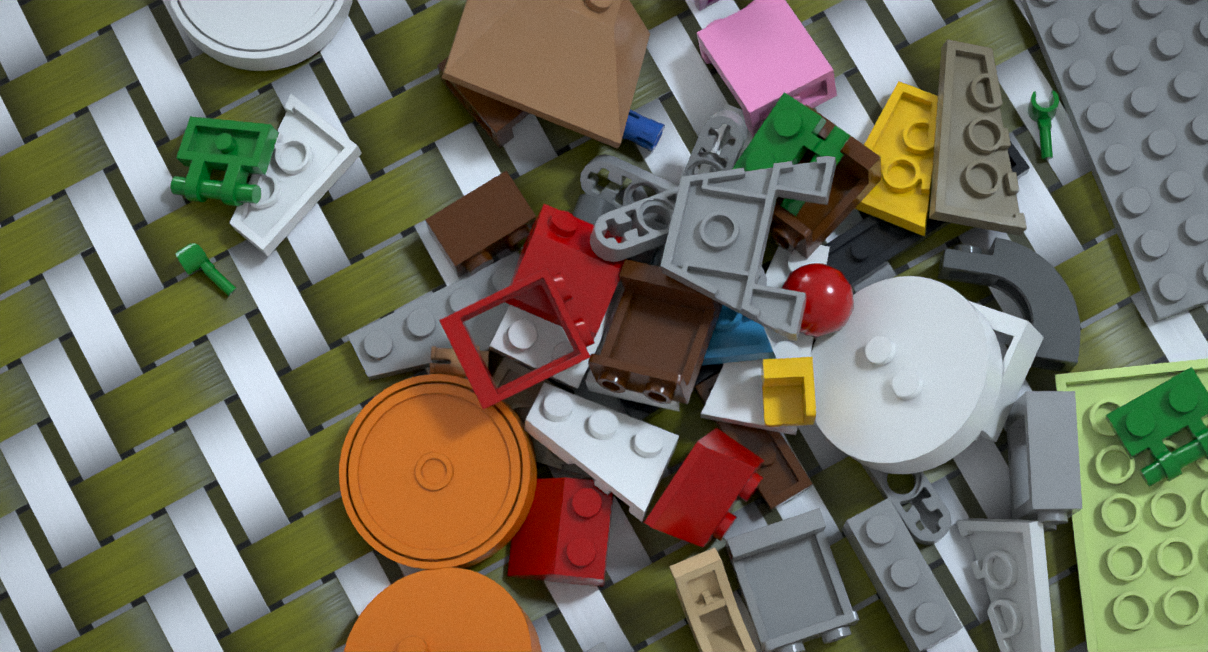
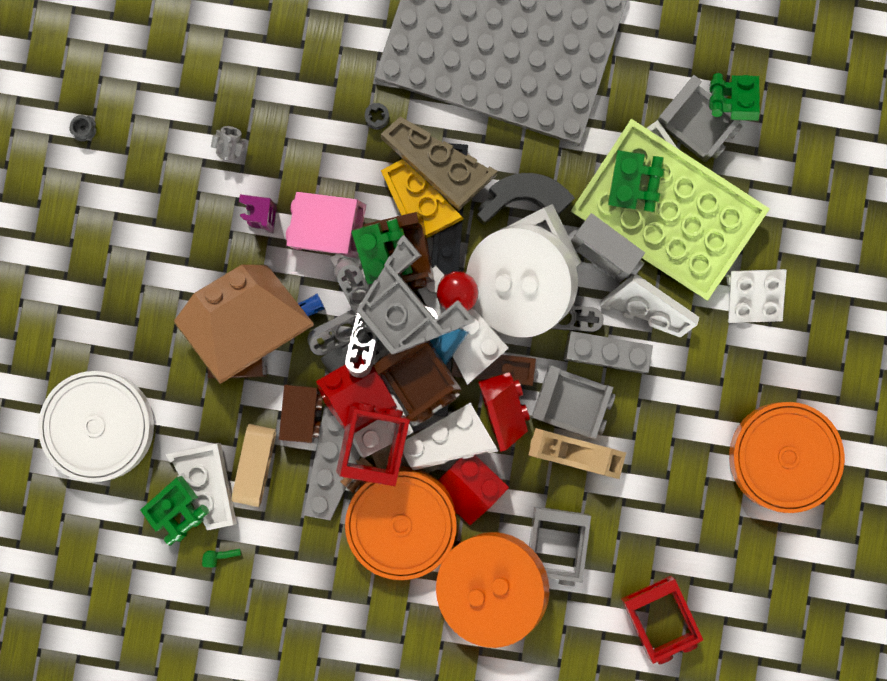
camera: 60 degrees left, 10 degrees up
yellow panel [761,357,816,427] -> none
green hand [1028,90,1059,159] -> none
none -> tan beam [232,424,276,507]
none -> dark grey bush [365,103,389,130]

